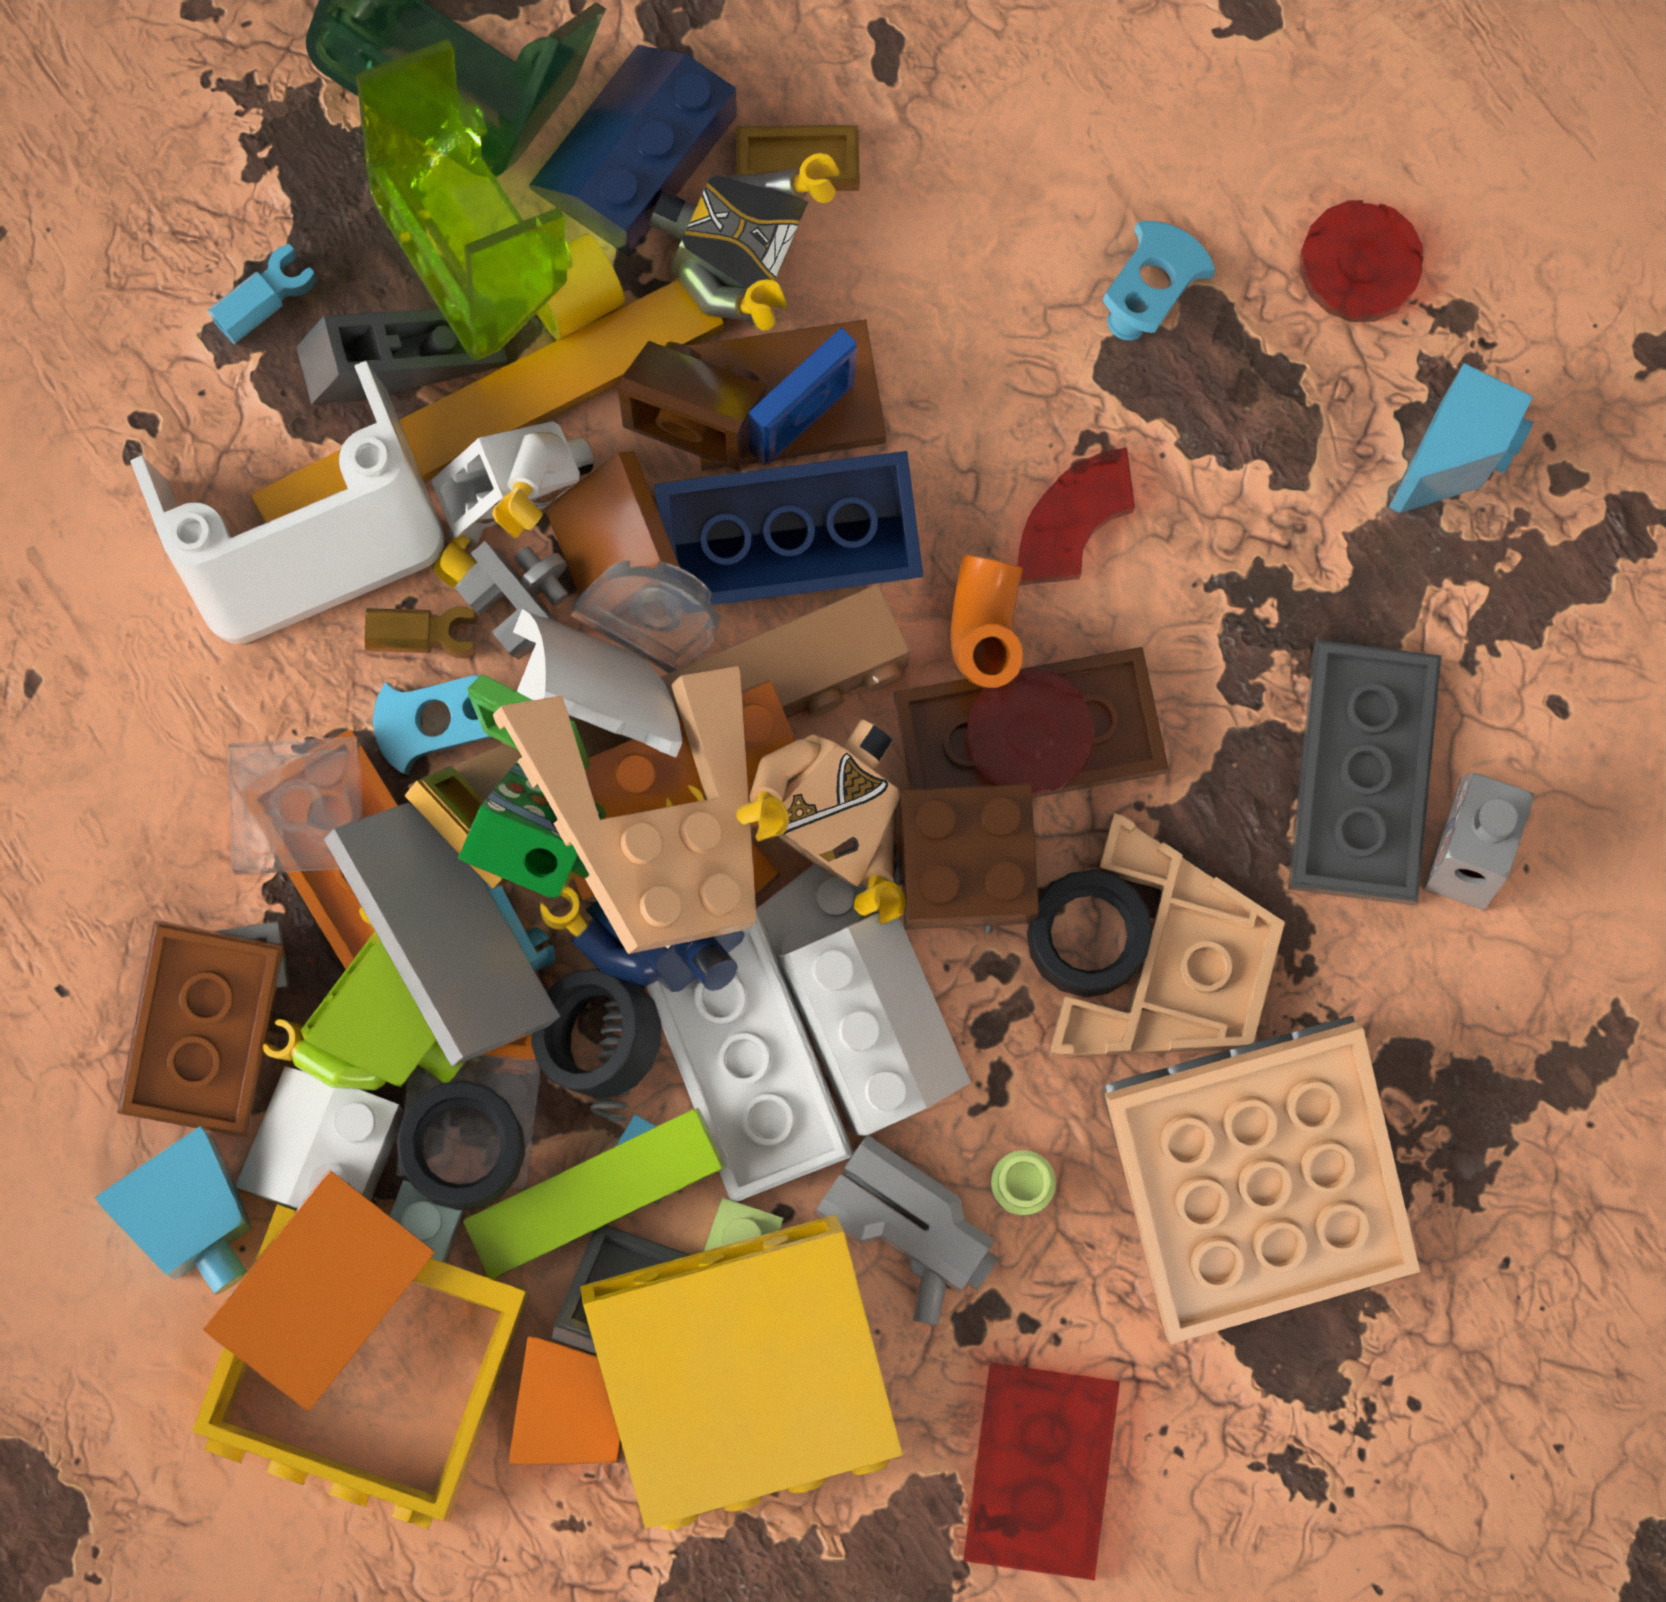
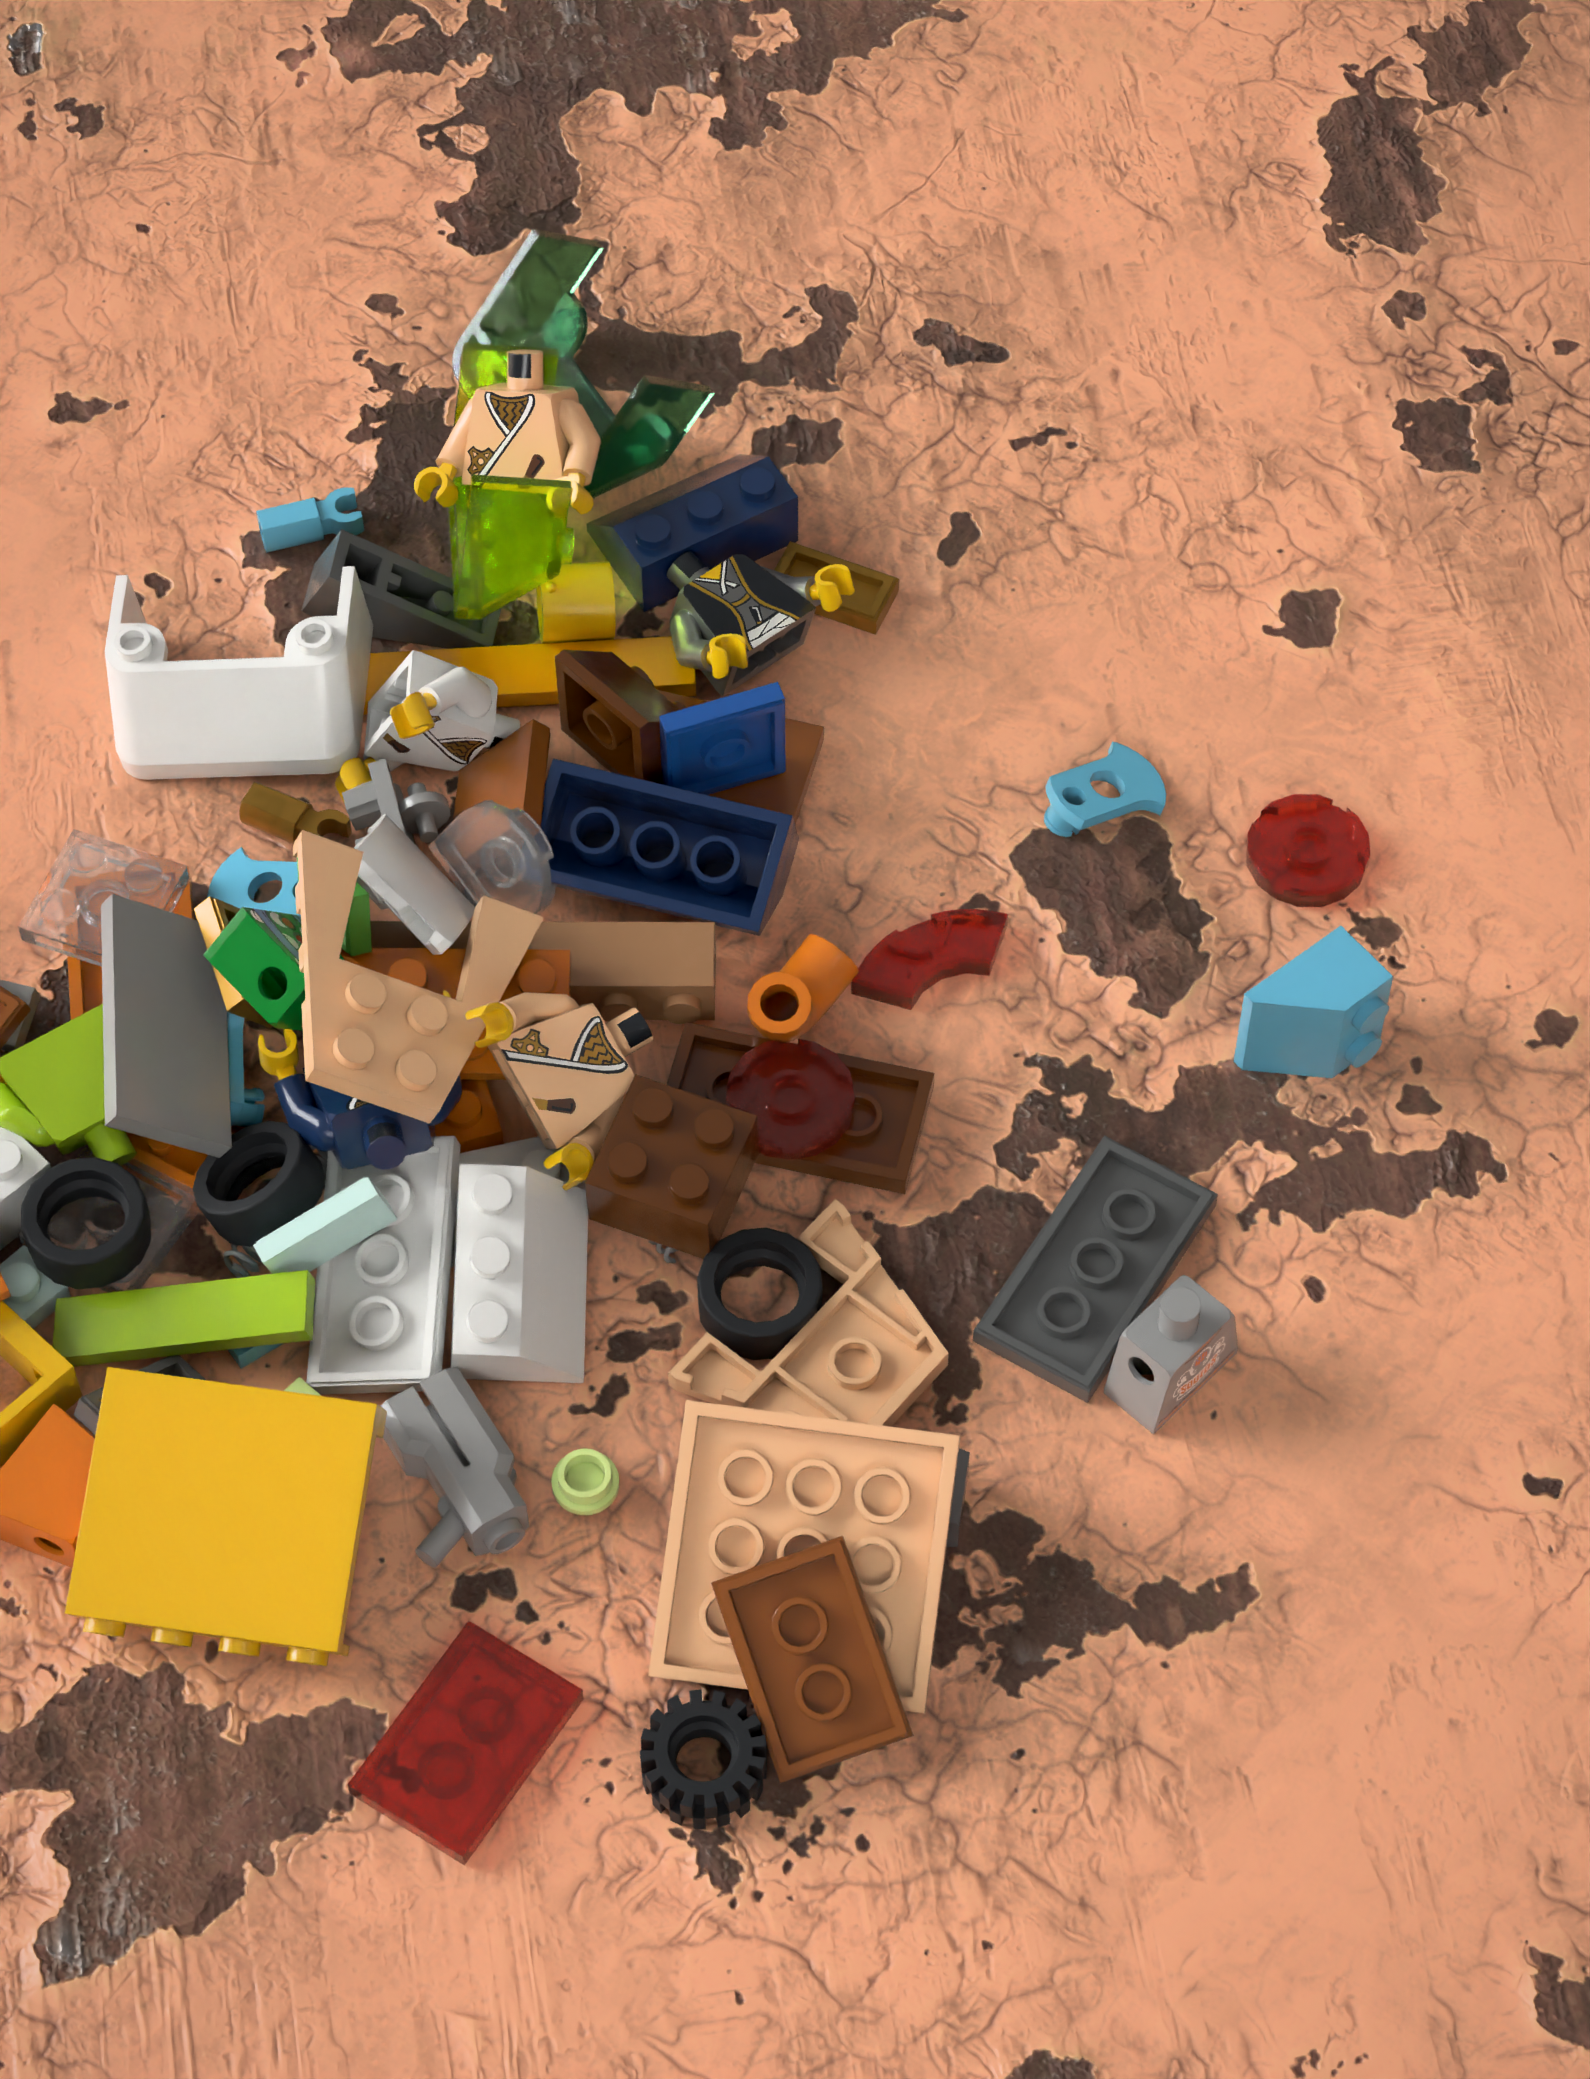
camera: 30 degrees right, 20 degrees down
none -> light aqua tile [253,1177,398,1274]
none -> light nougat torso [414,350,601,517]
none -> black tyre [640,1689,767,1829]
none -> dark orange tile [711,1536,914,1783]

